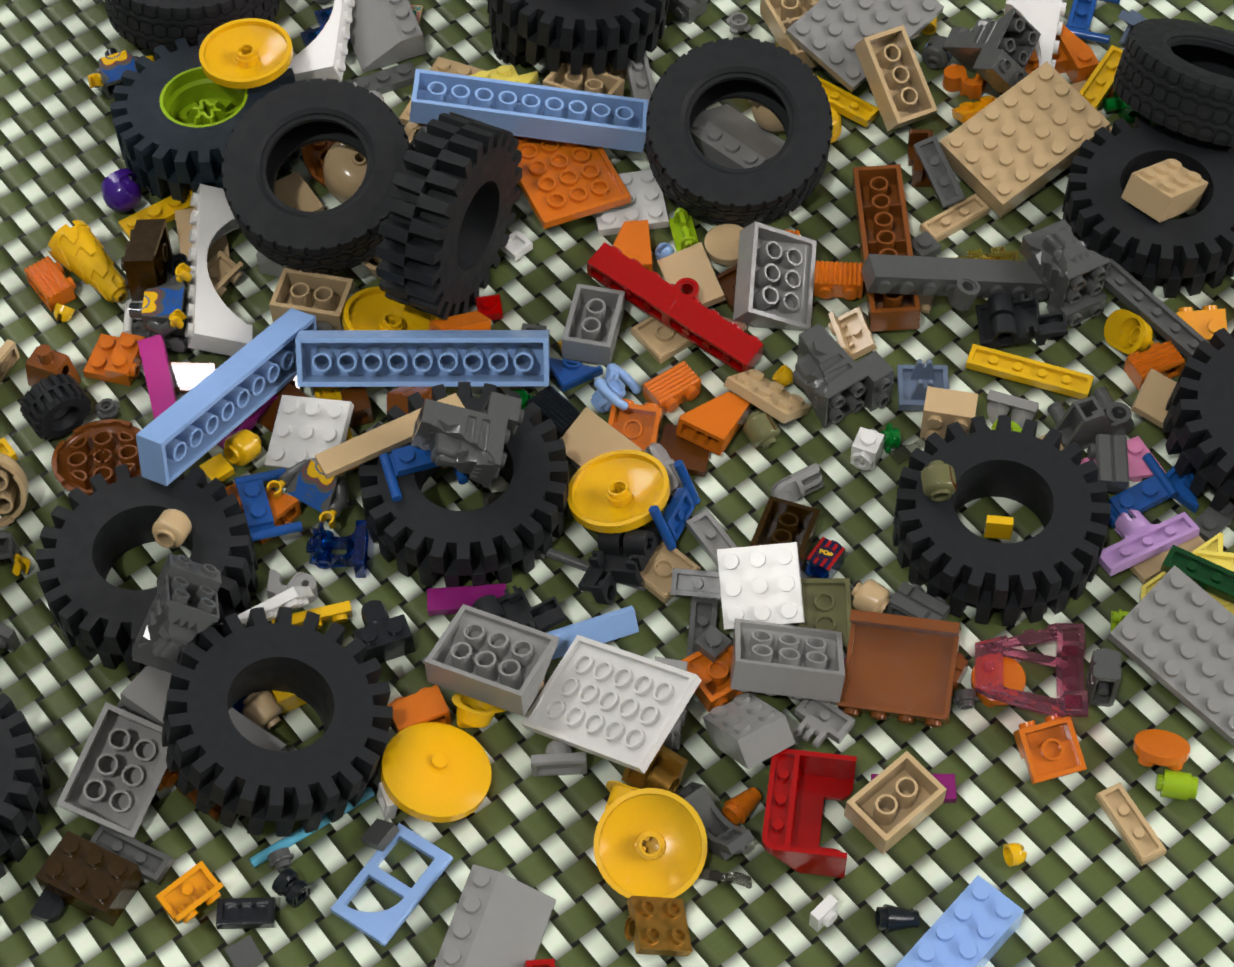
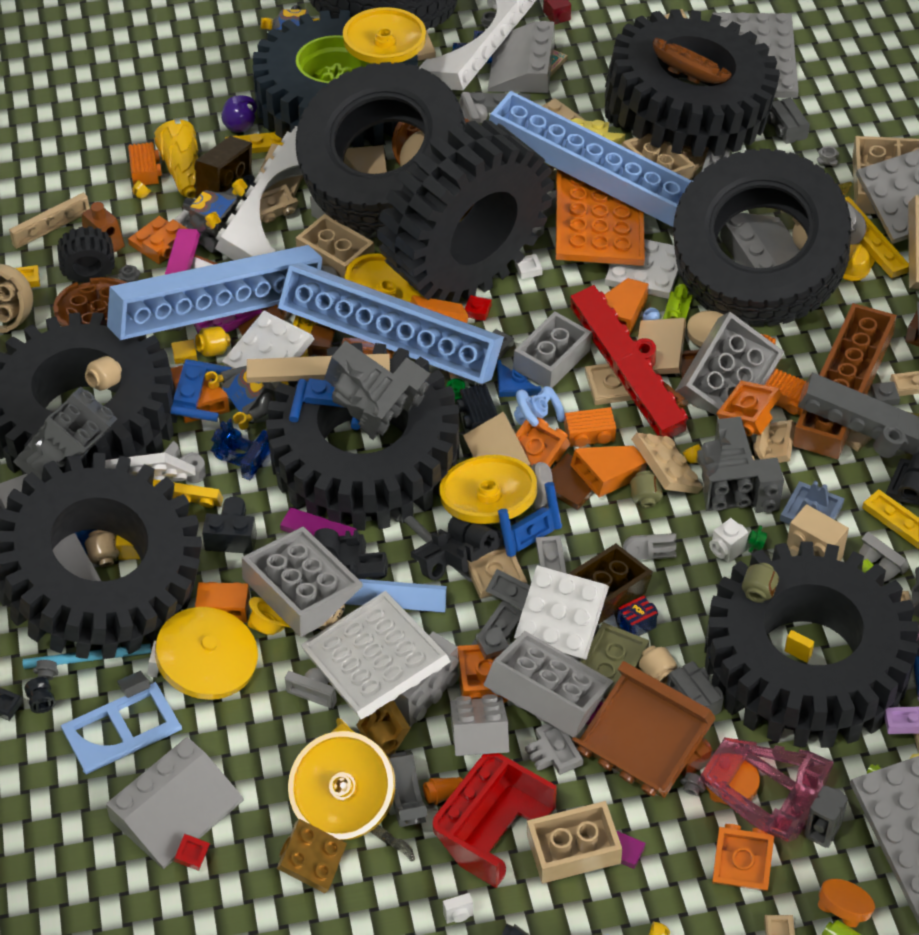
camera: 25 degrees right, 5 degrees down
none -> orange plate [716,380,782,436]

